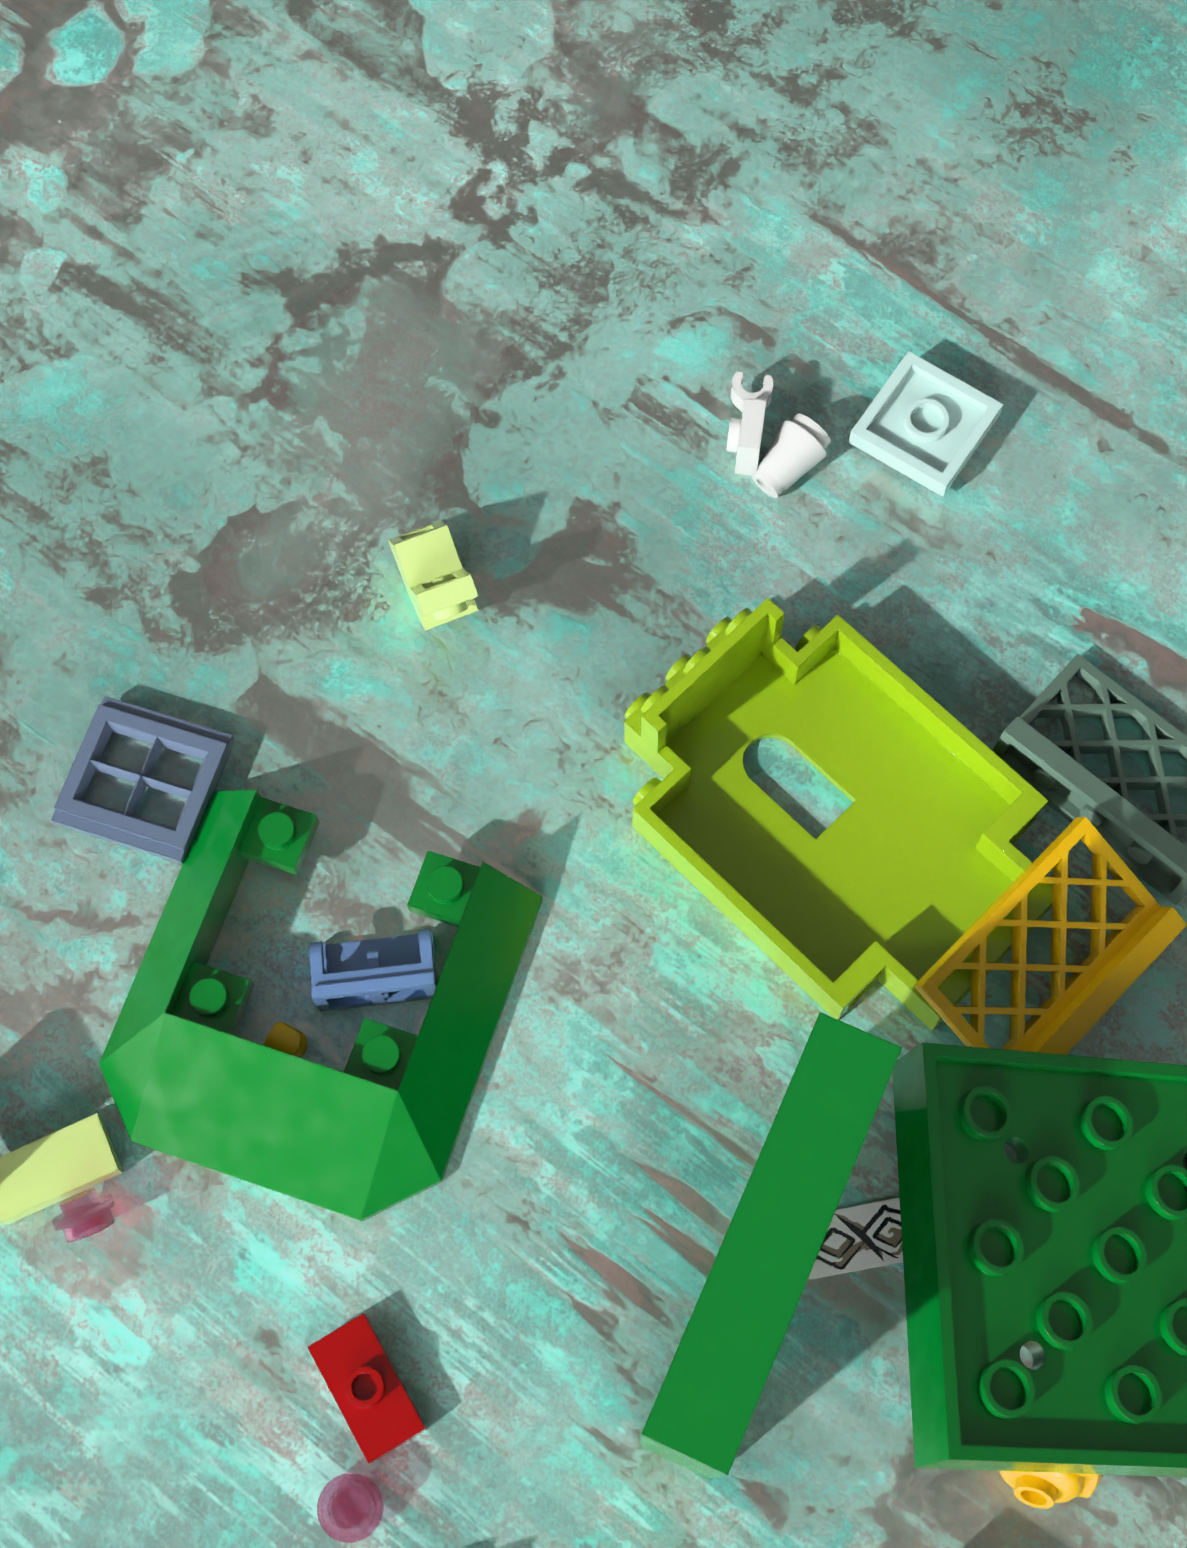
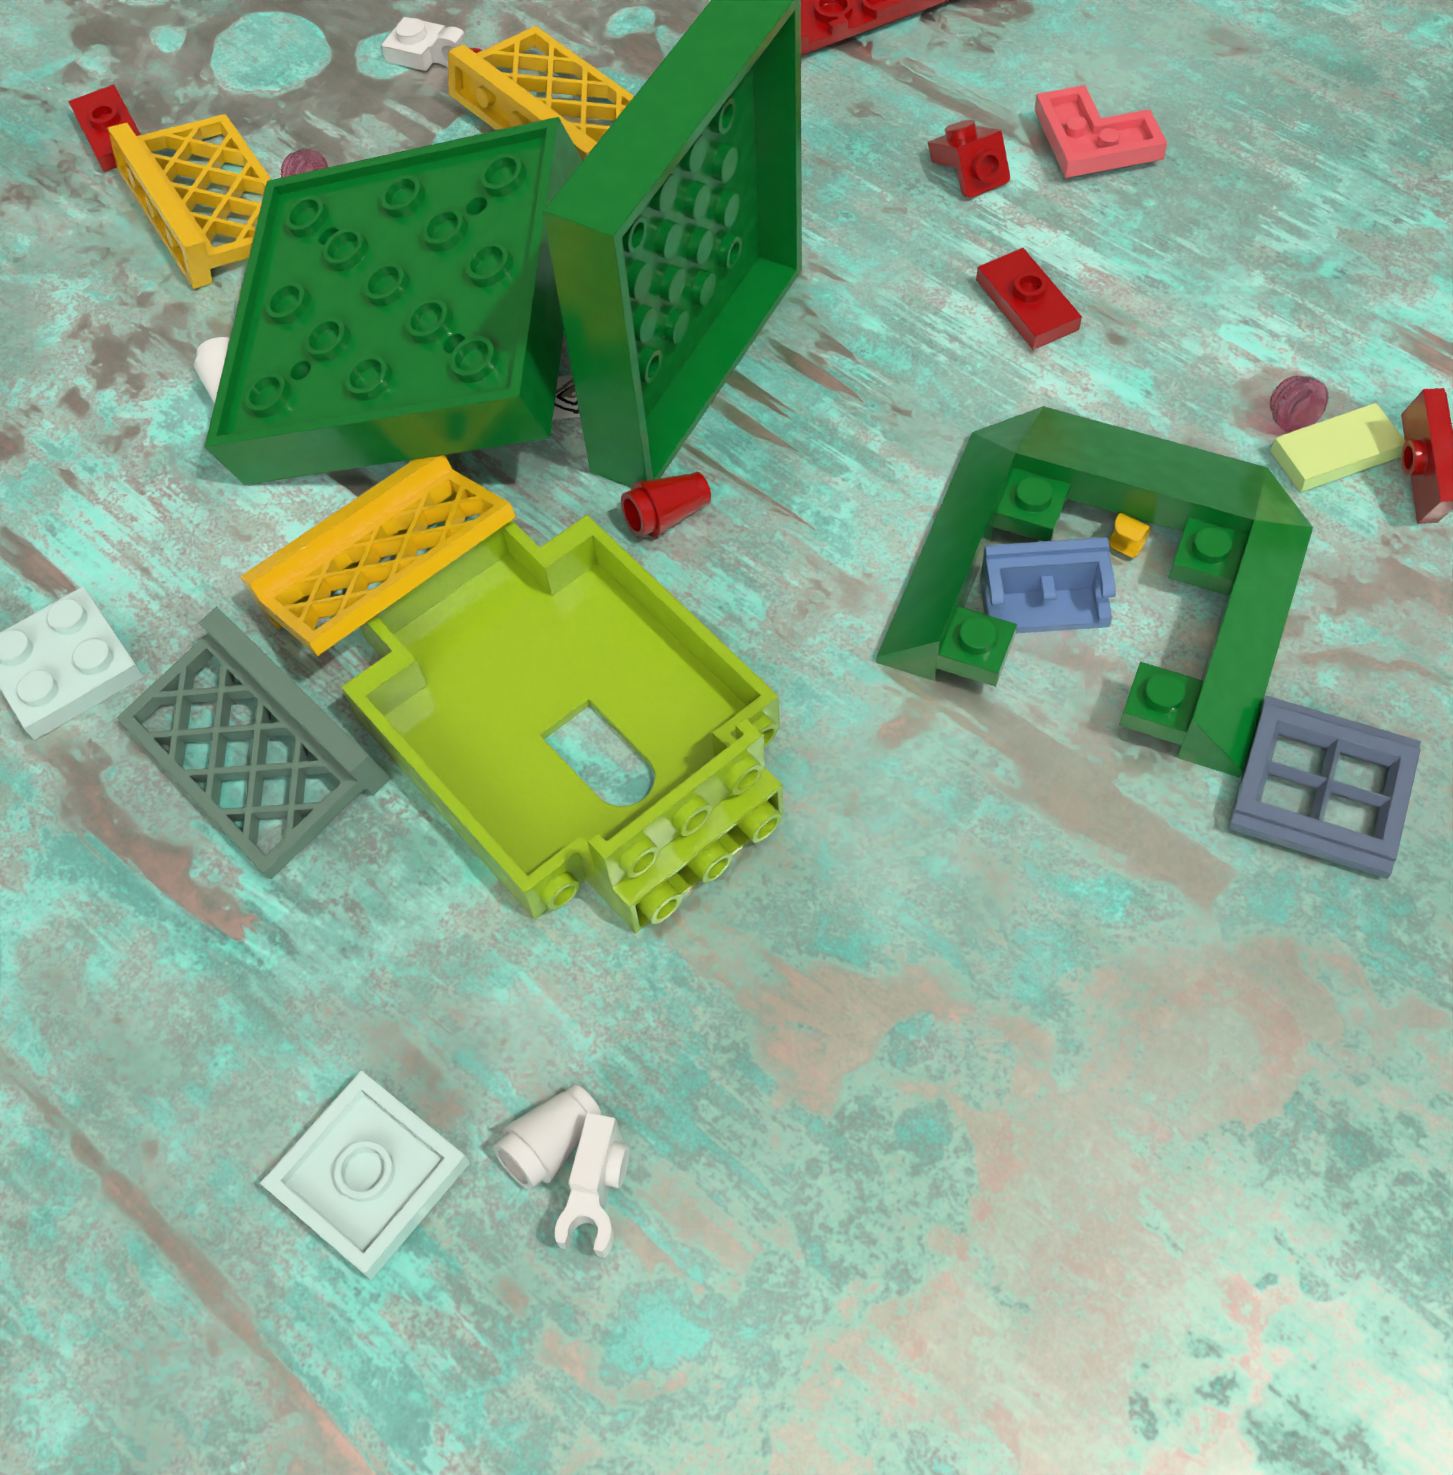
camera: 175 degrees left, 10 degrees down
clear pink plate [317,1473,384,1543] -> none
yellowish green brick [388,520,478,631] -> none
none -> red cone [621,472,711,538]

